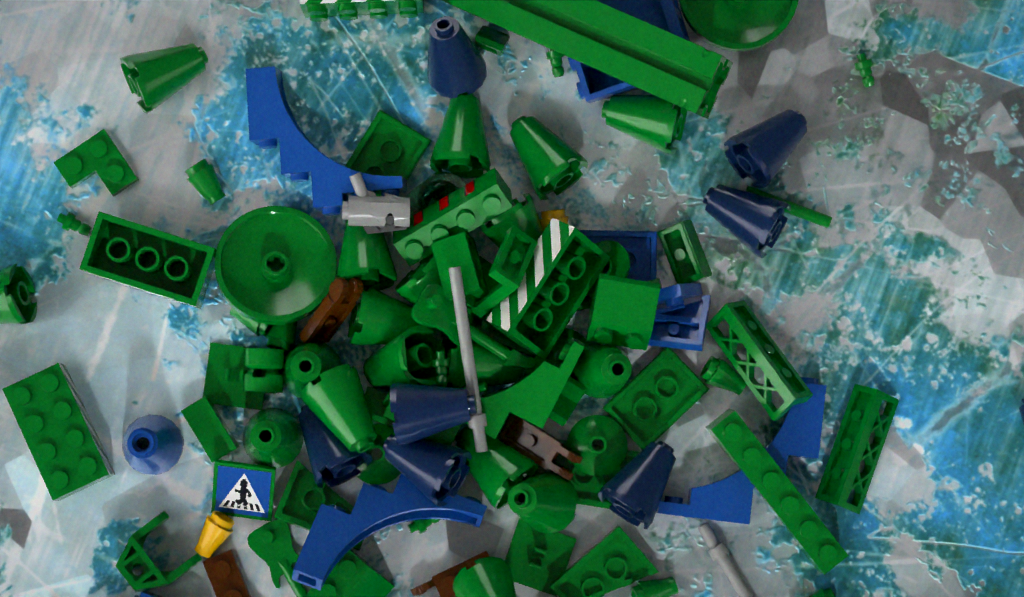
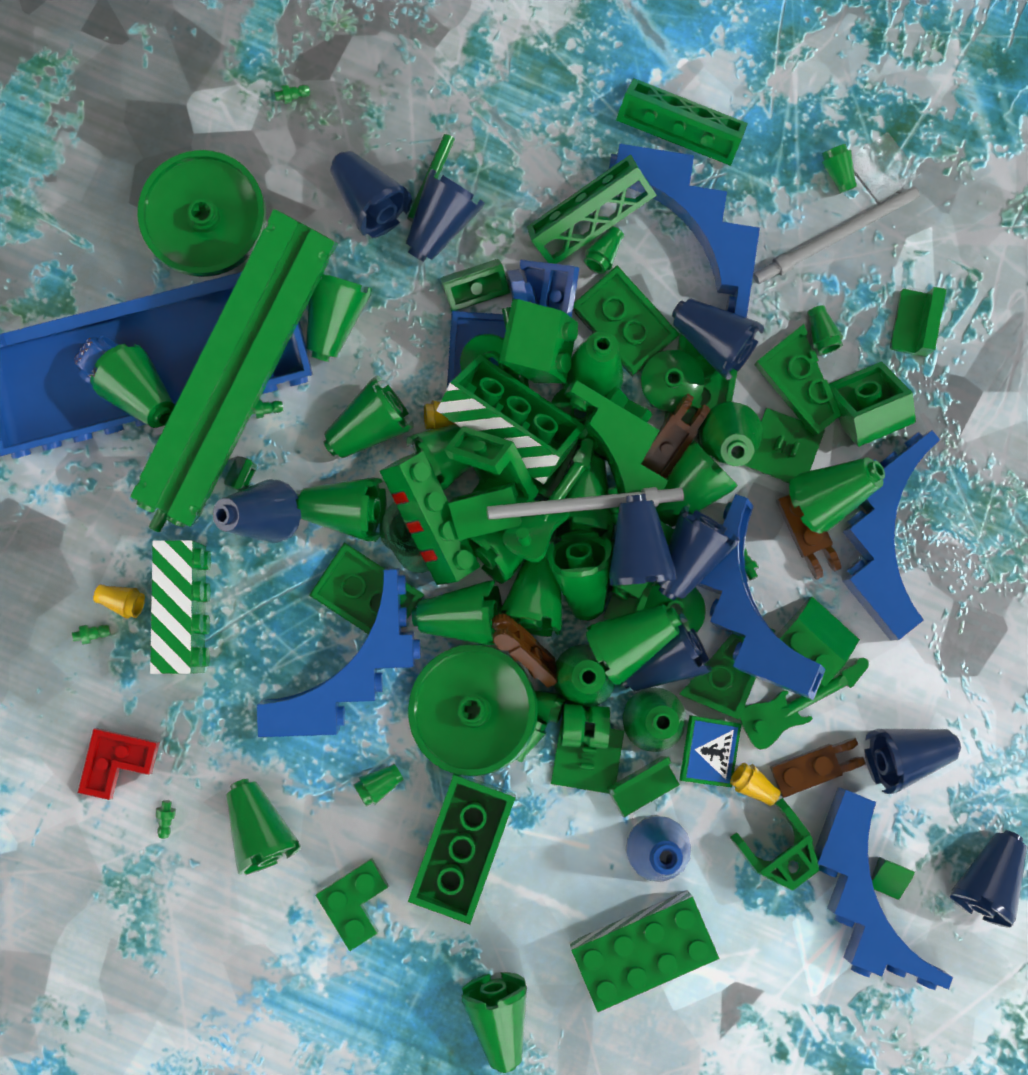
camera: 90 degrees left, 0 degrees up
green piece [57,212,91,236] -> none
light grey piece [342,172,410,234] -> none
green piece [432,351,450,386] -> none
green arch [705,409,849,575] -> none

